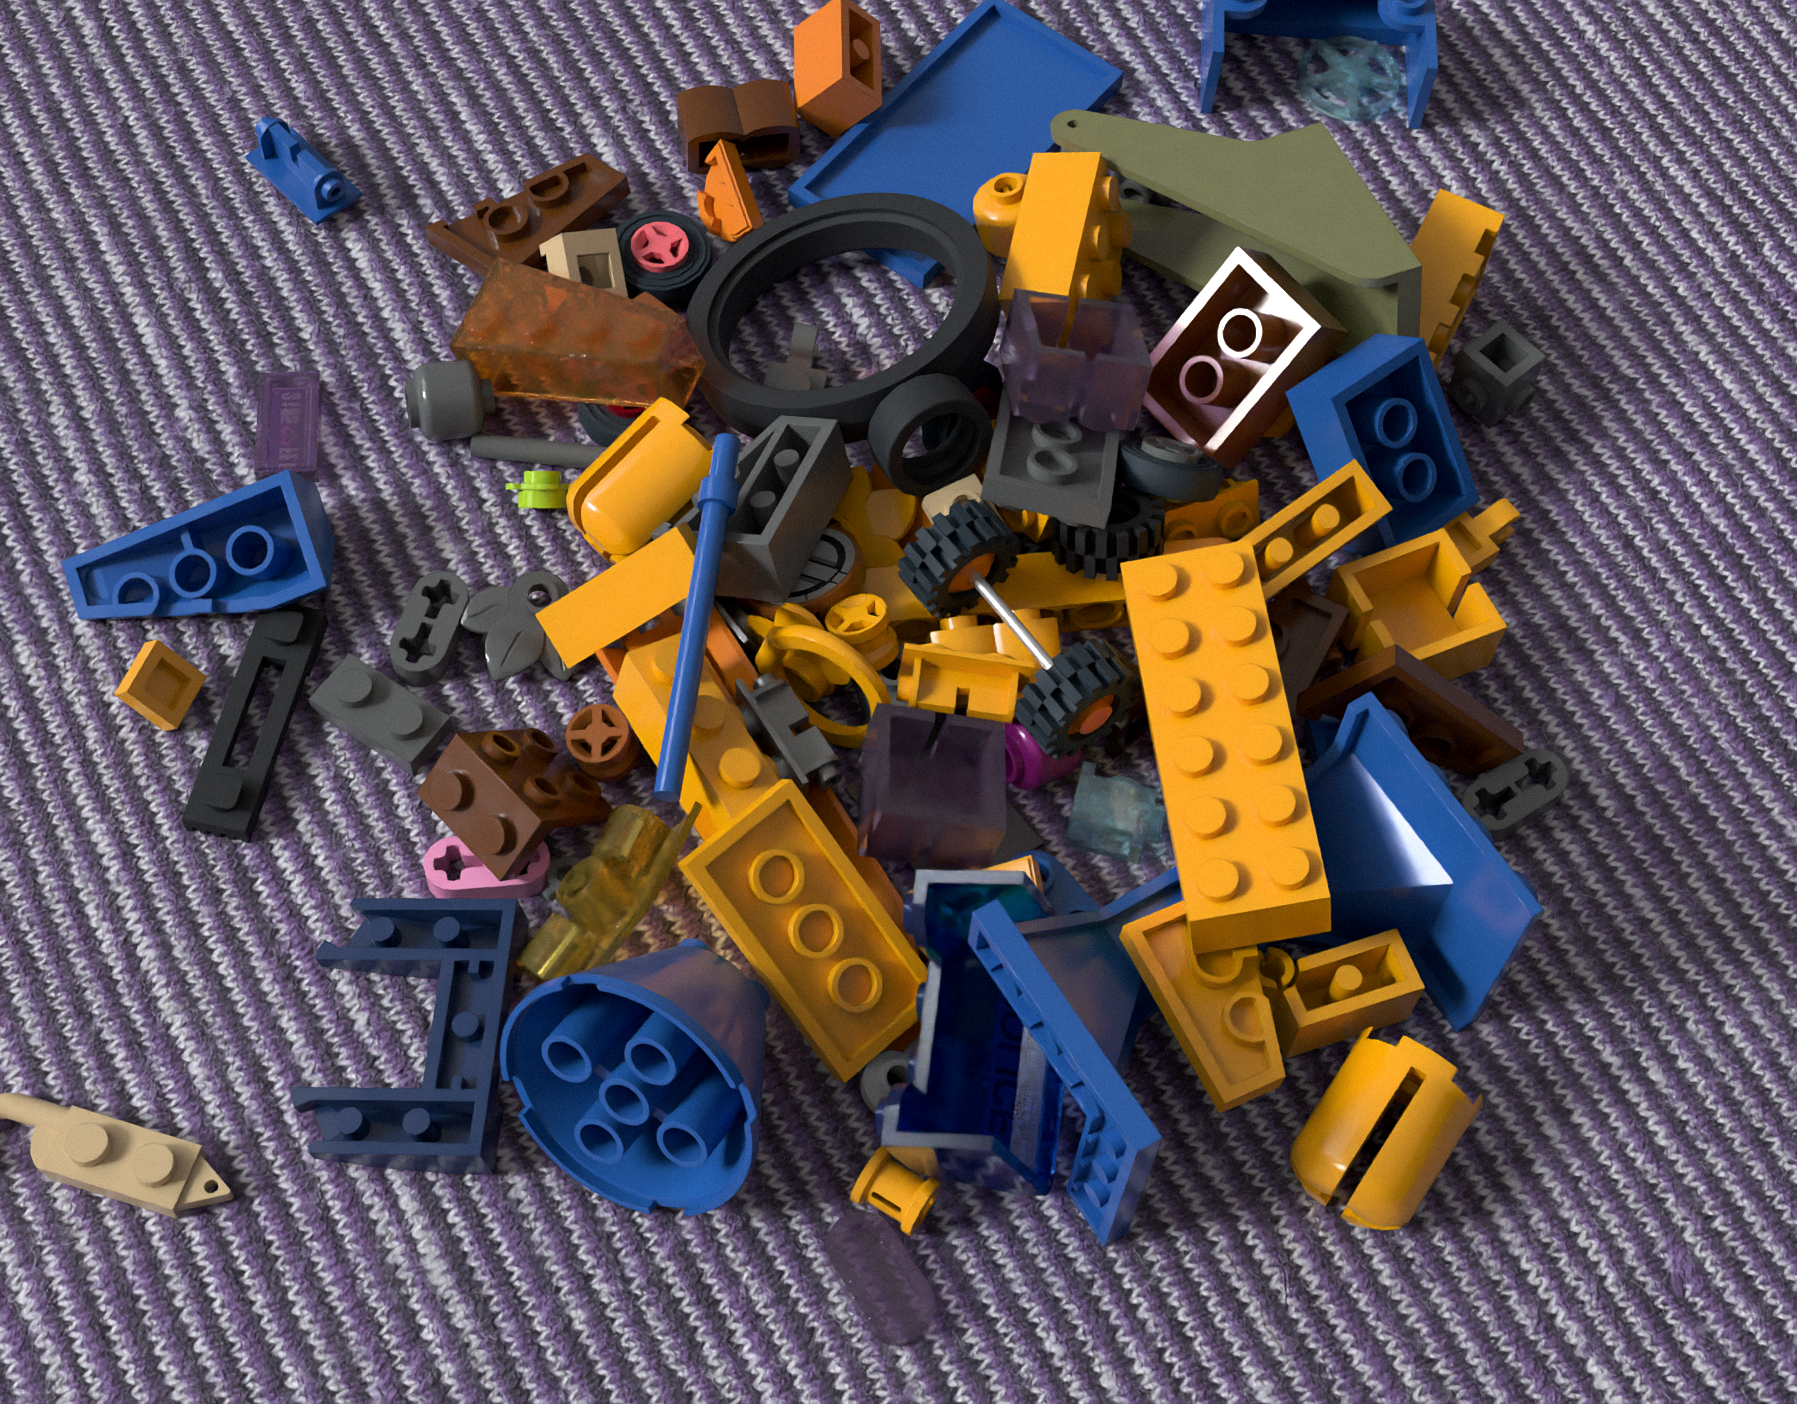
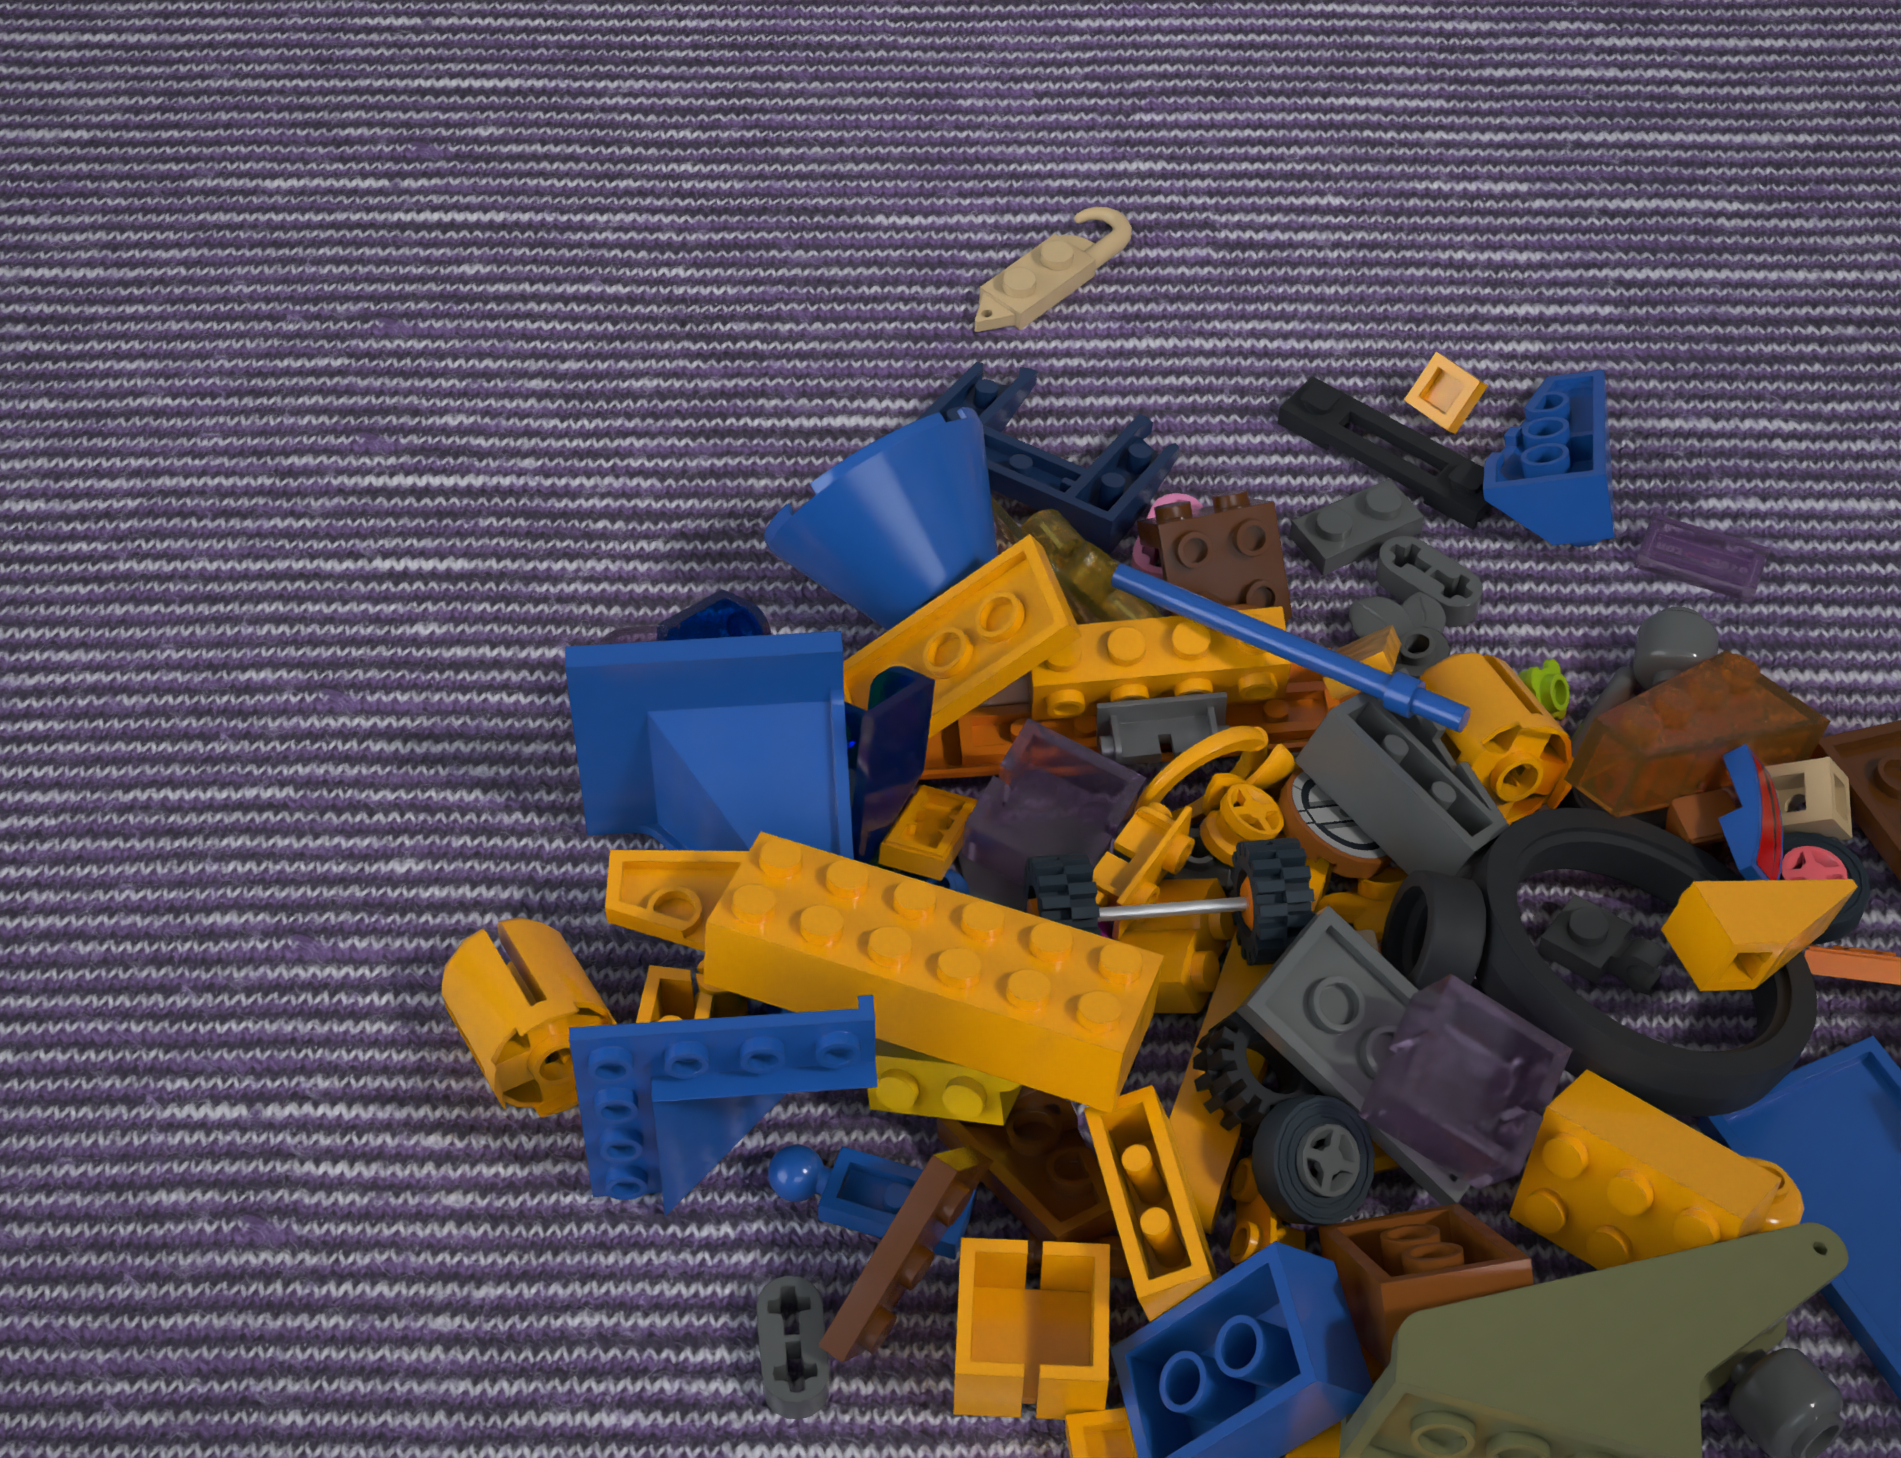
camera: 120 degrees right, 10 degrees down
none -> light orange slope [1661,879,1858,991]
none -> blue slope [1718,744,1783,881]

